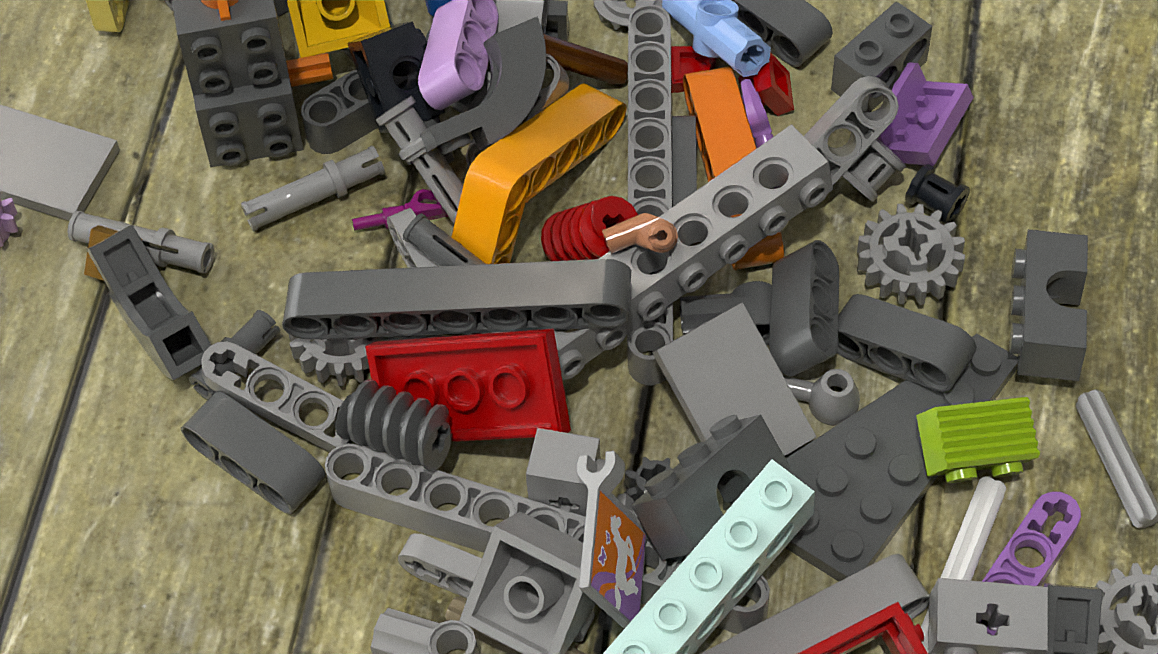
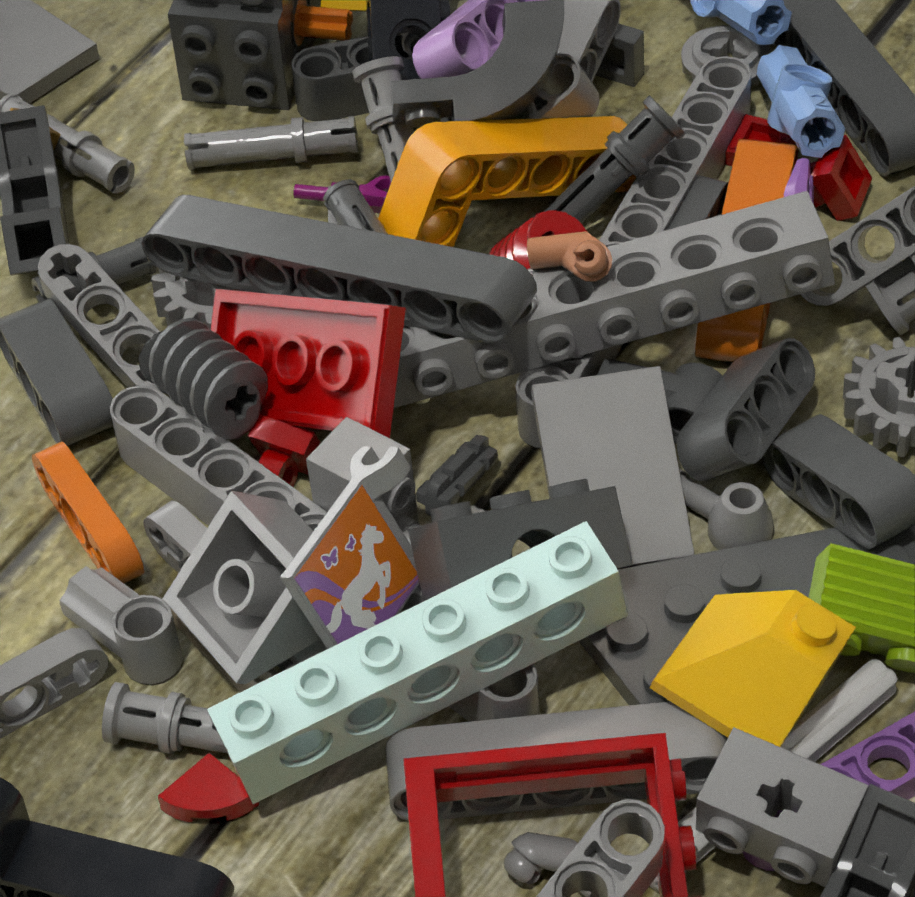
camera: 25 degrees right, 10 degrees down
reddish brown axle [543,34,628,85] -> none
none -> orange beam [32,441,144,584]
none -> red tile [248,414,321,487]
none -> dark grey axle [416,435,498,516]
none -> dark grey pin [545,95,686,224]
none -> yellow slope [649,590,856,747]

